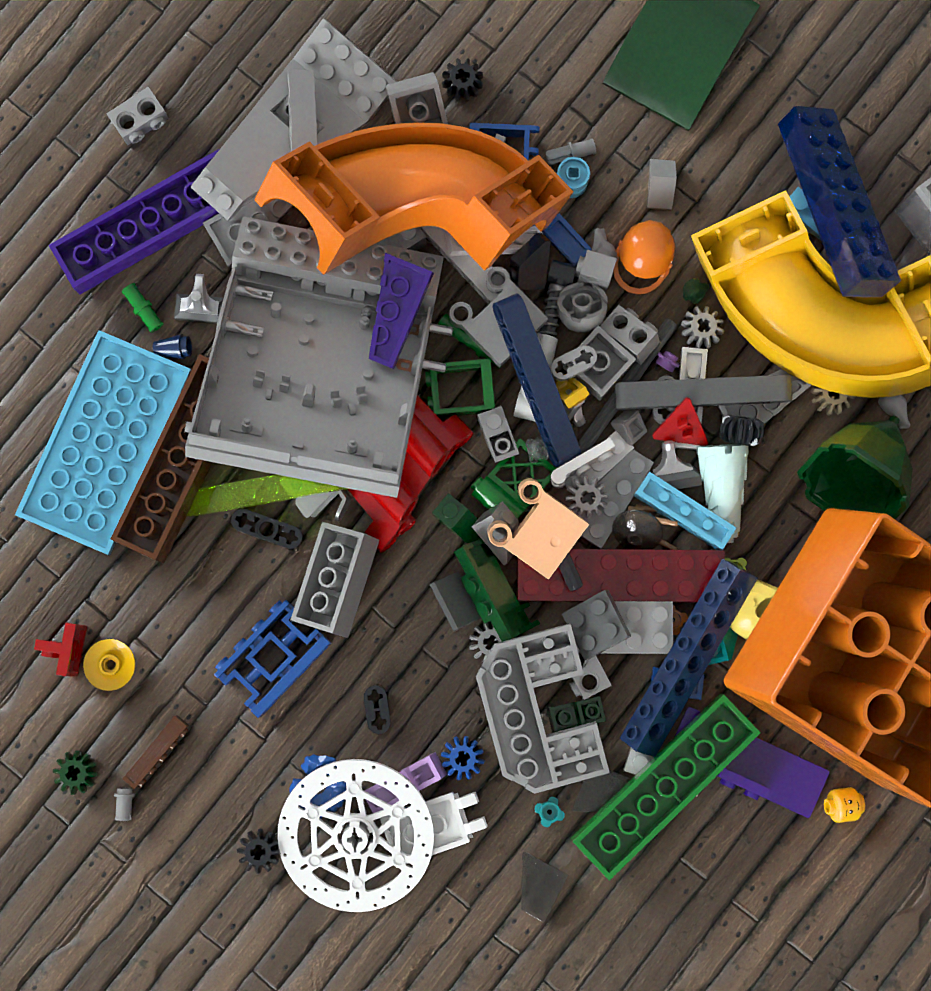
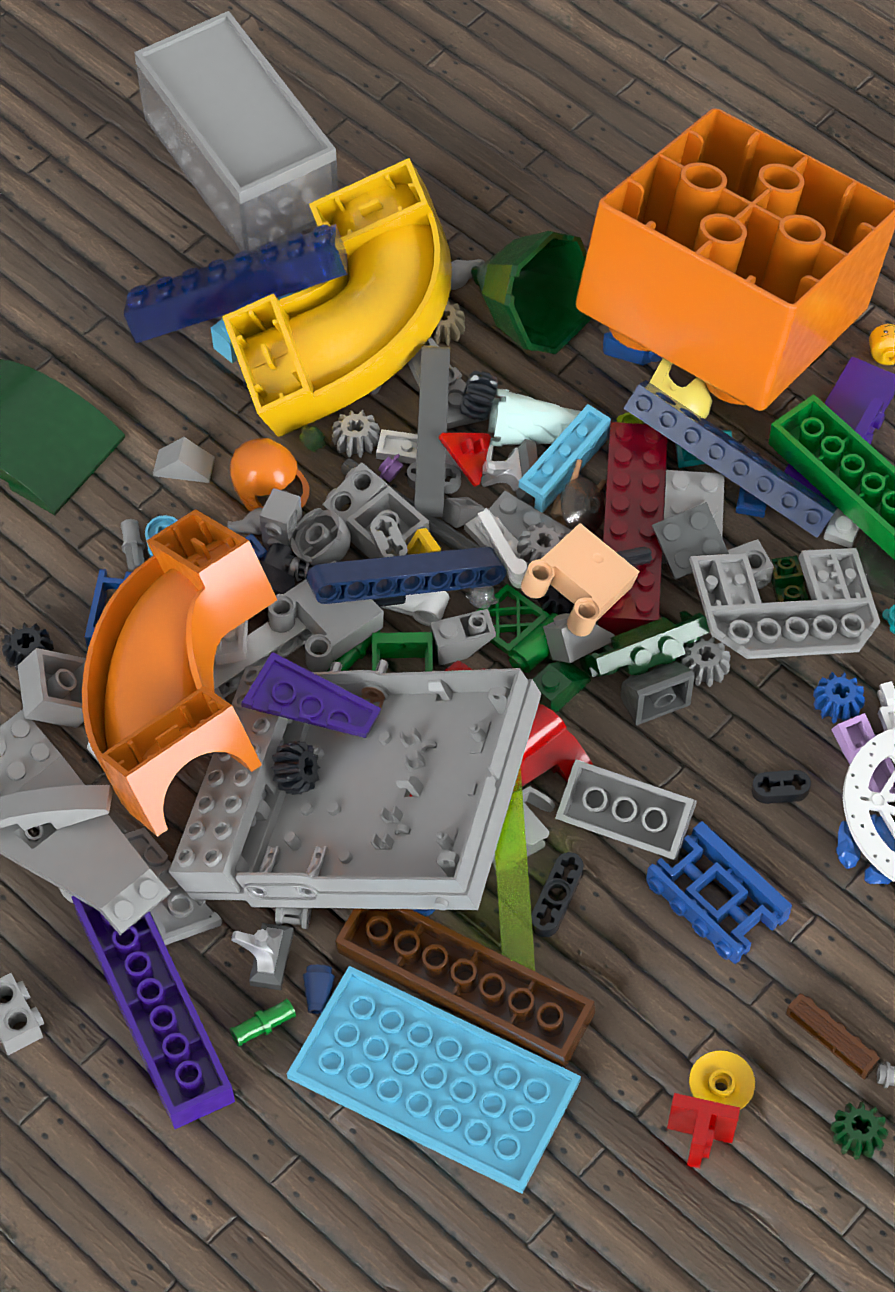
camera: 85 degrees left, 25 degrees down
none -> black gear [271,741,321,795]

